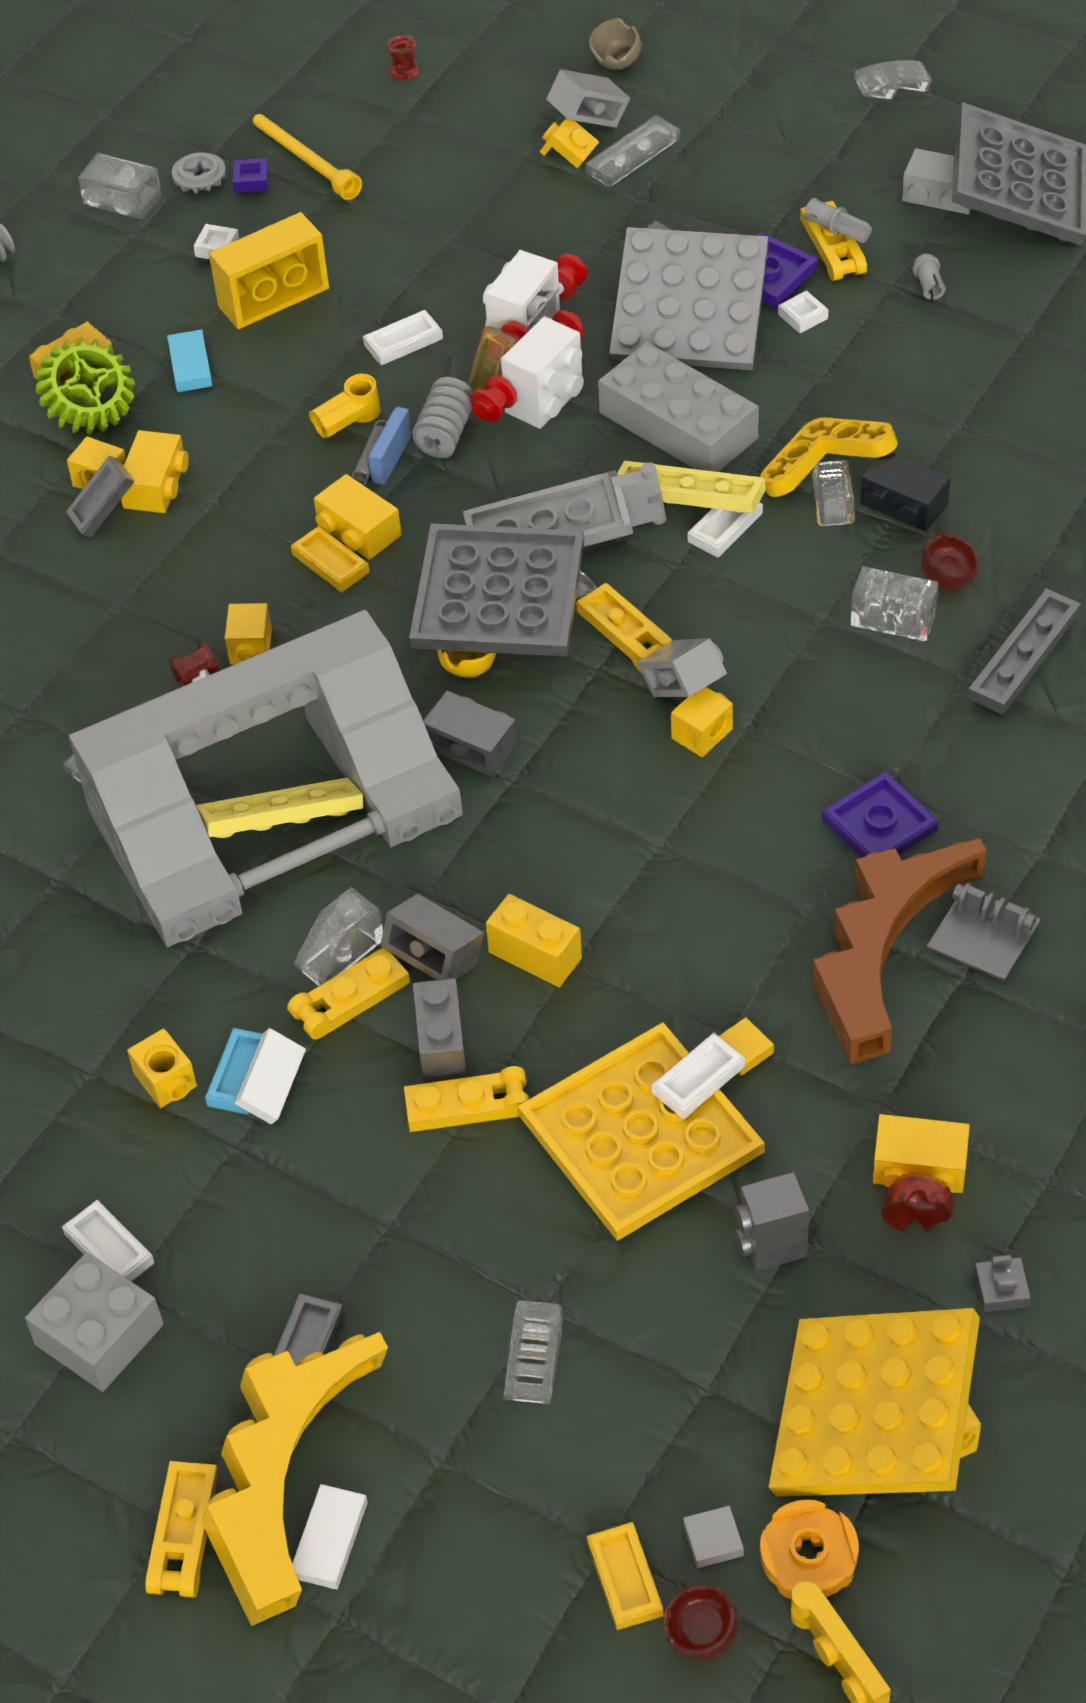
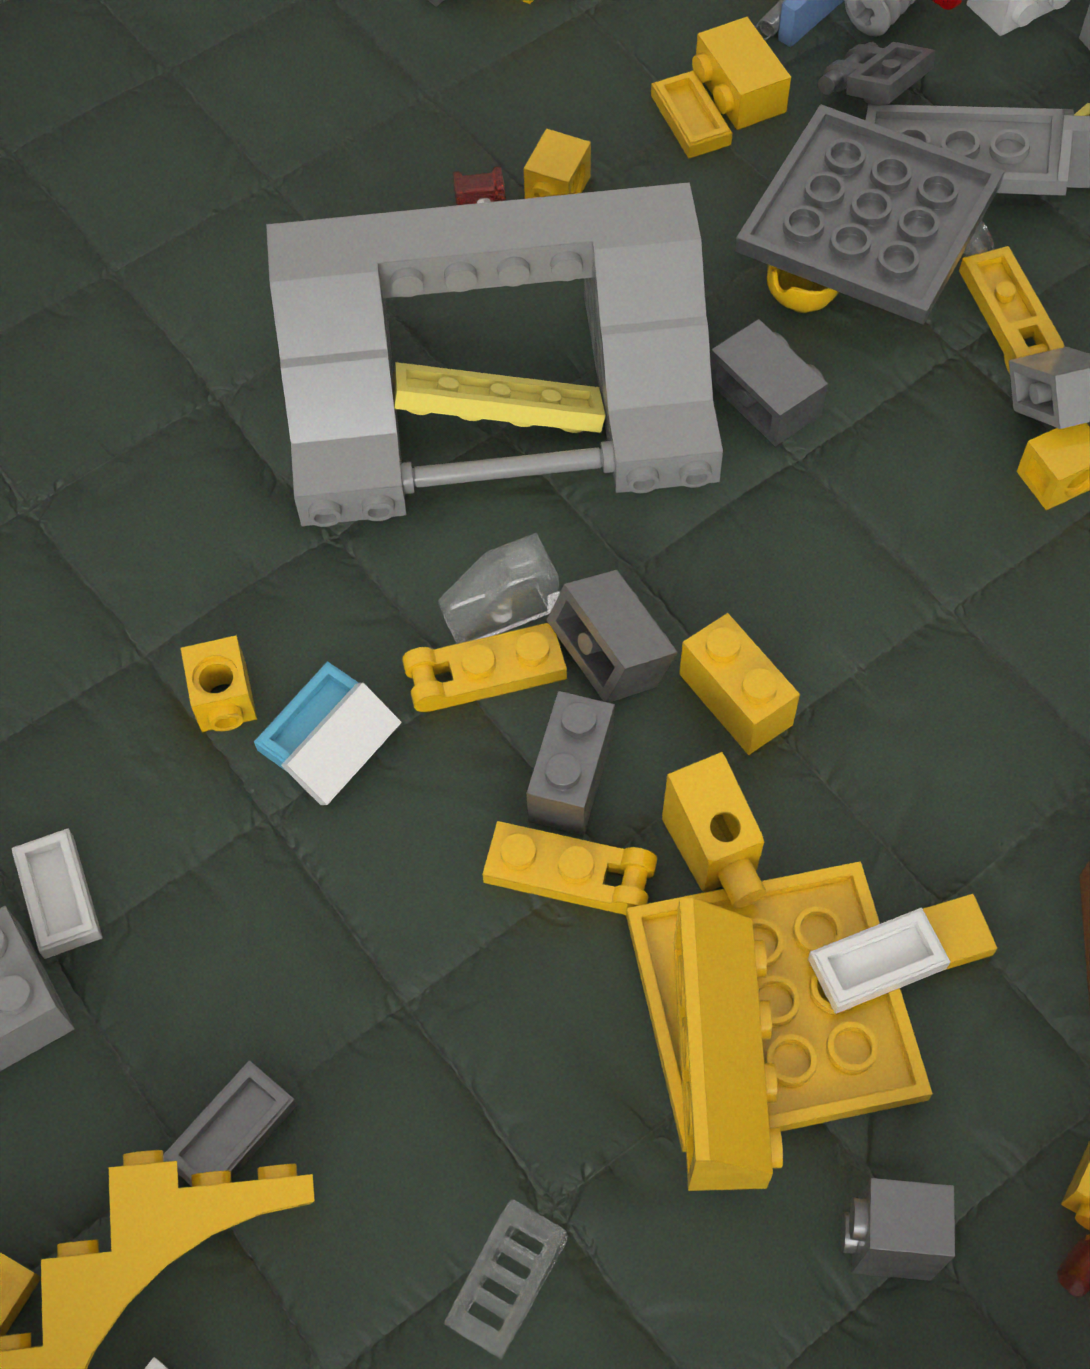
camera: 20 degrees right, 10 degrees up
none -> yellow torso [662,752,766,909]
none -> yellow slope [674,897,783,1191]
none -> flat silver plate [818,42,935,105]

